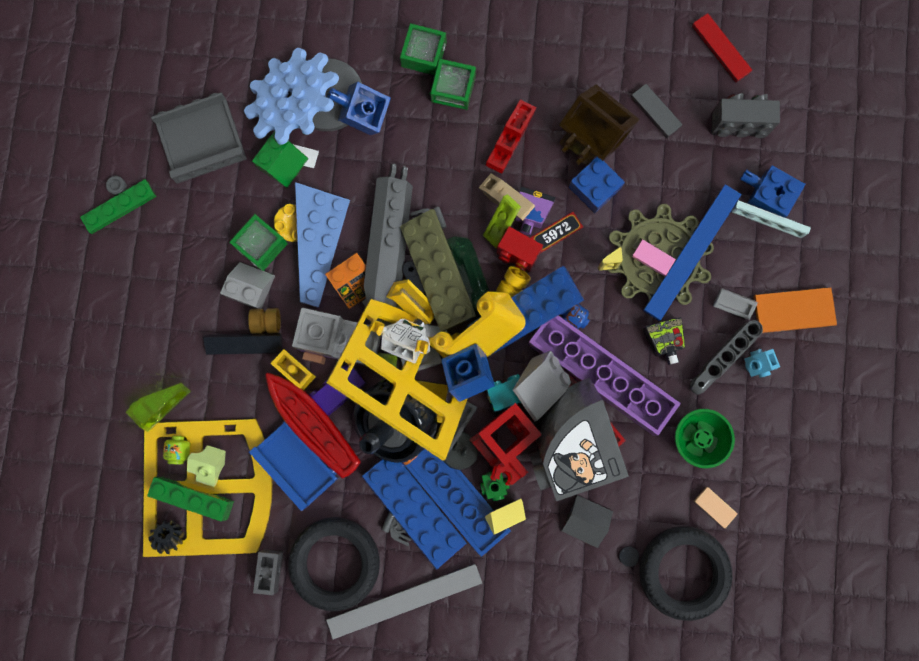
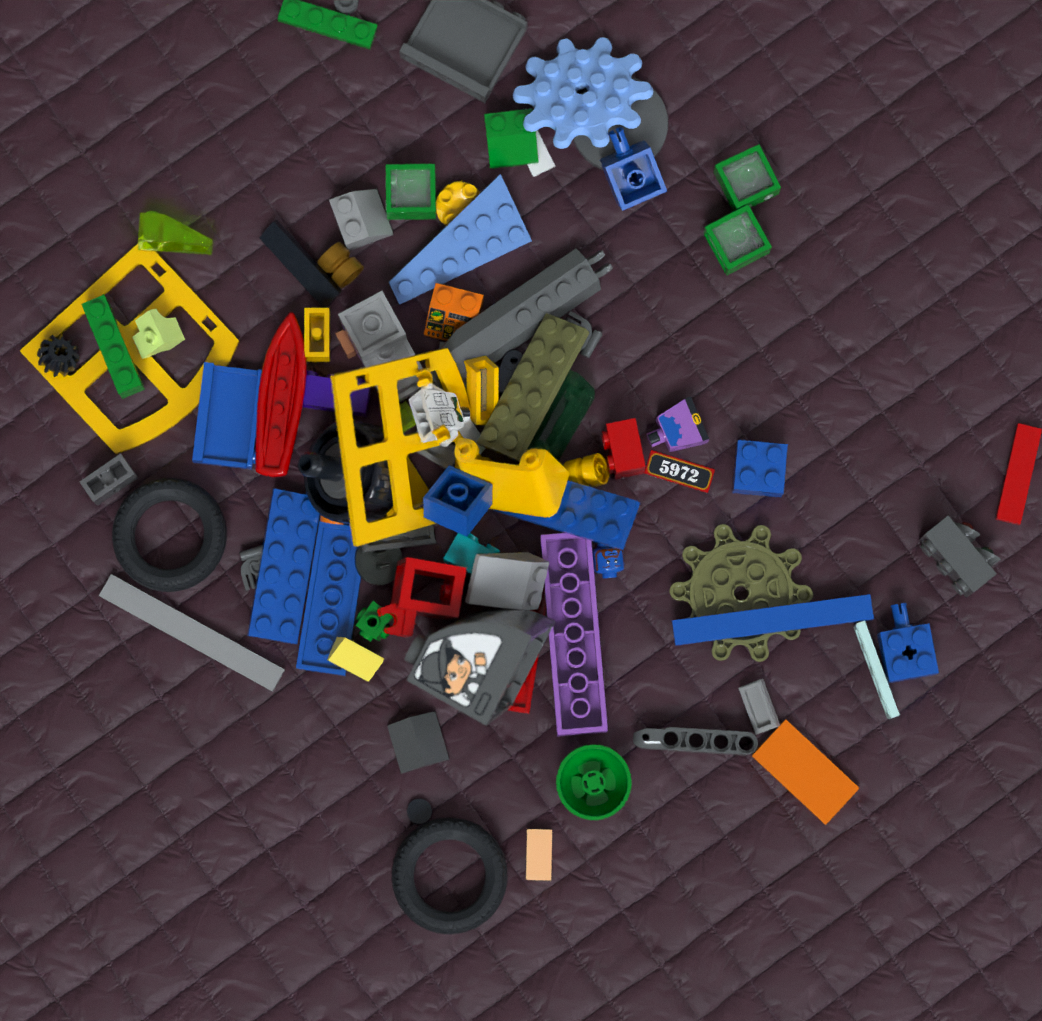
camera: 45 degrees right, 0 degrees up
lime head [163,436,190,464] -> none
tan slope [479,174,535,221] -> none
lime tile [483,194,521,248] -> none
red slope [486,100,537,174] -> none
dark brown piece [559,84,640,166] -> none
light yellow slope [598,247,623,271] -> none
dark grey tile [631,84,682,138] -> none
bright pink tile [632,240,676,277] -> none
torso [642,317,685,365] -> none
medium azure brick [744,349,780,378] -> none

